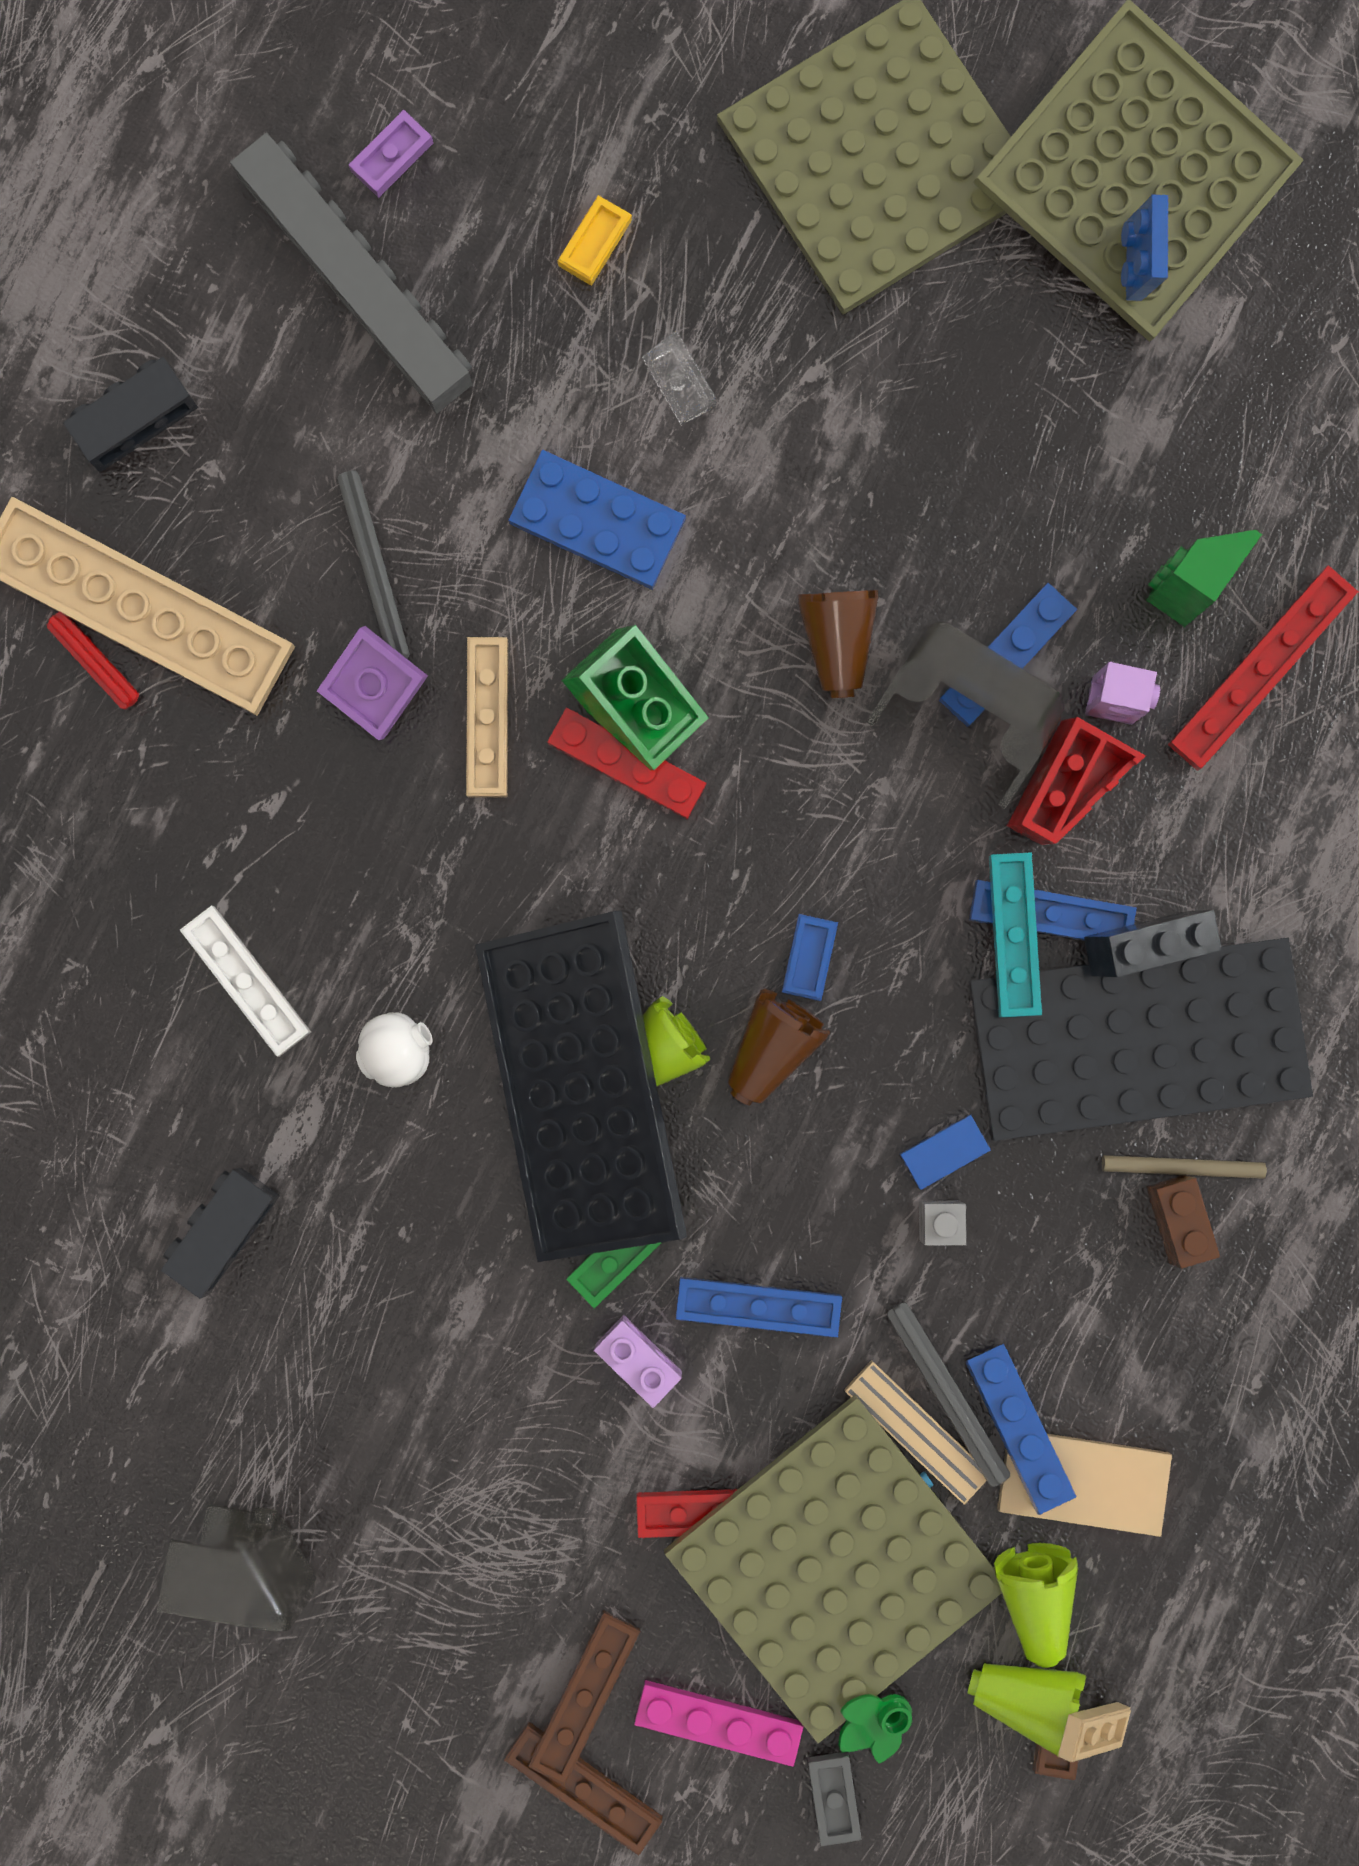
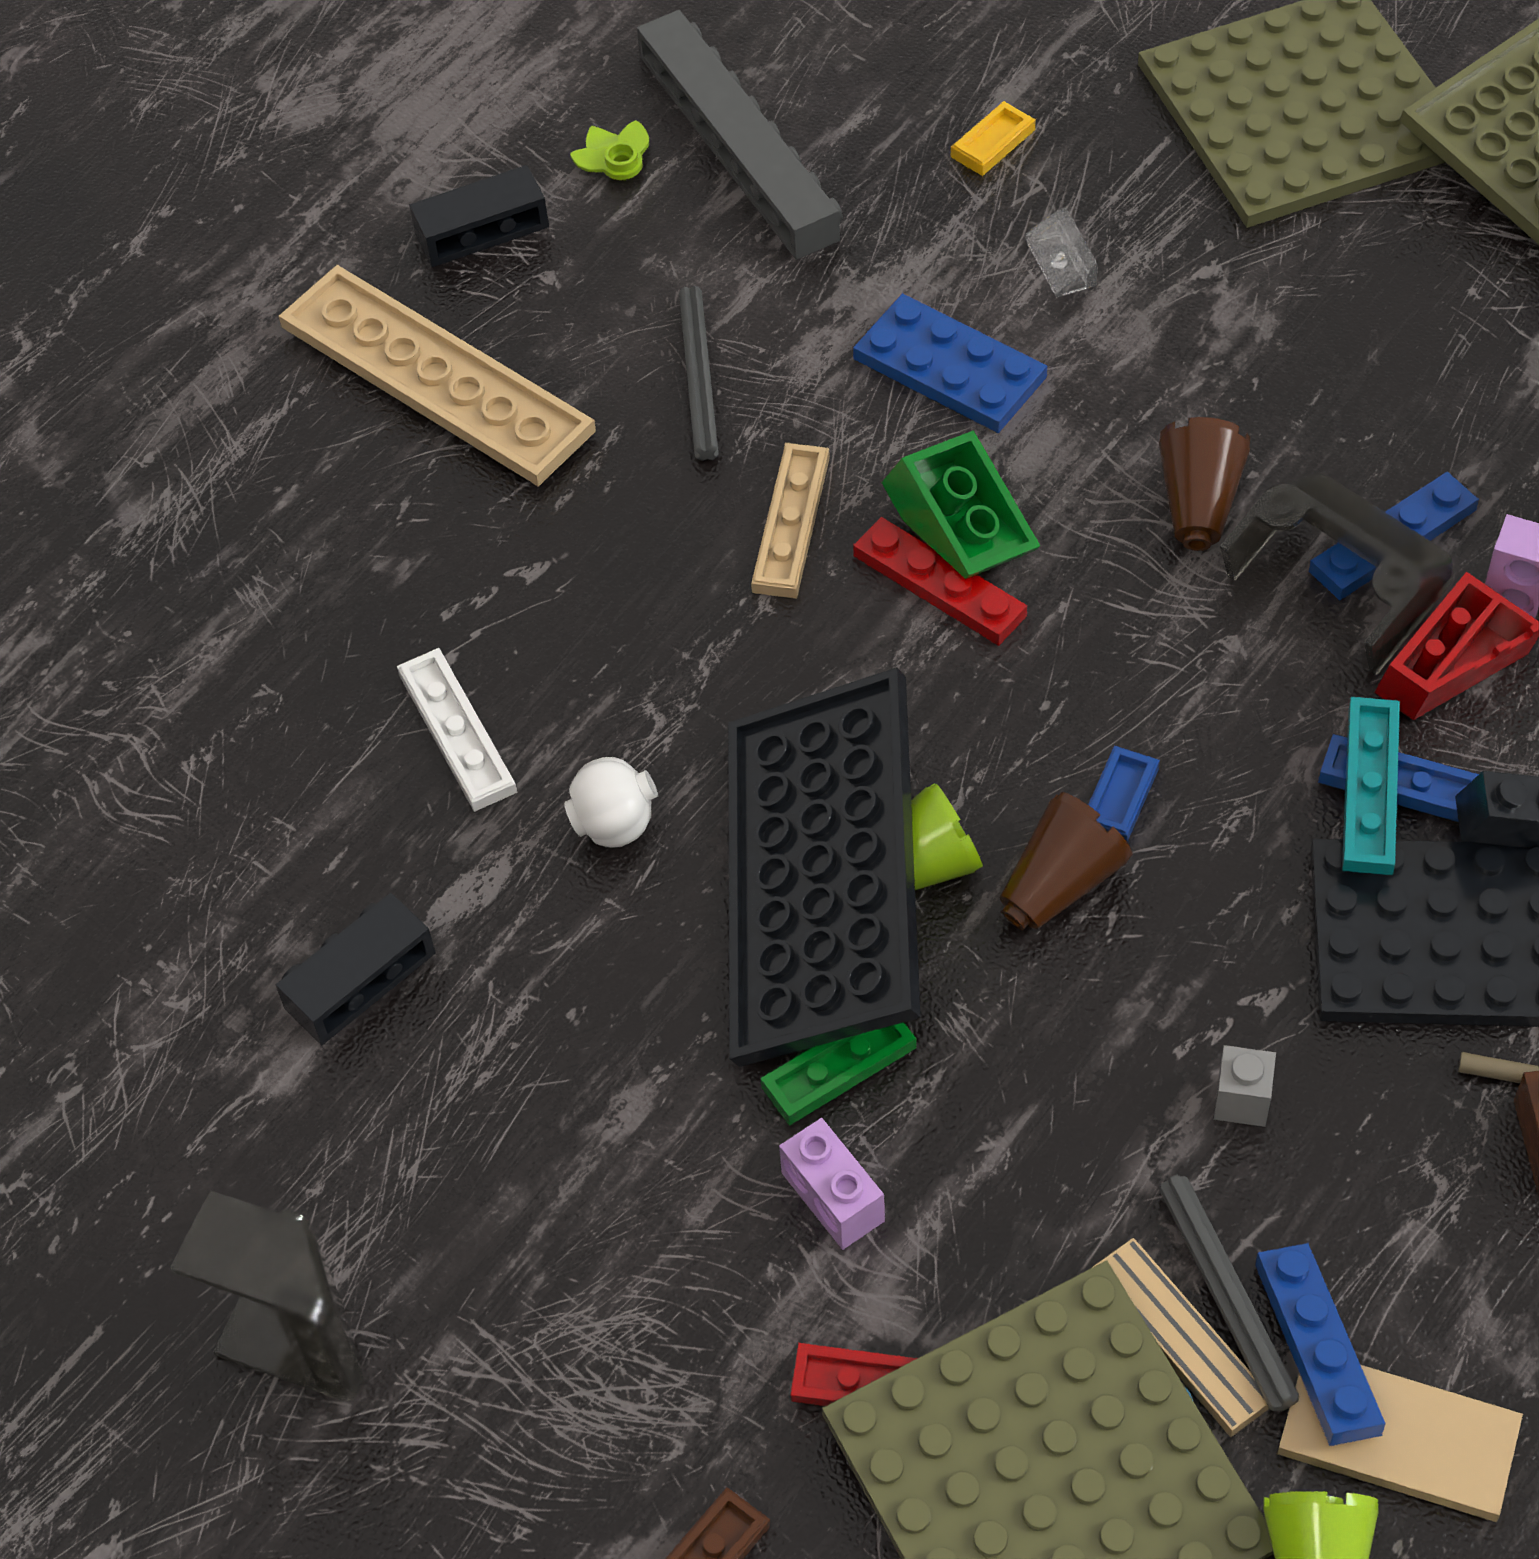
camera: 15 degrees right, 30 degrees down
red axle [47,612,139,710] -> none
medium lavender plate [317,626,428,740] -> none
medium lavender plate [349,110,433,198] -> none
blue plate [676,1277,842,1337] -> none
blue tile [900,1115,991,1190] -> none
none -> lime plate [570,120,649,180]

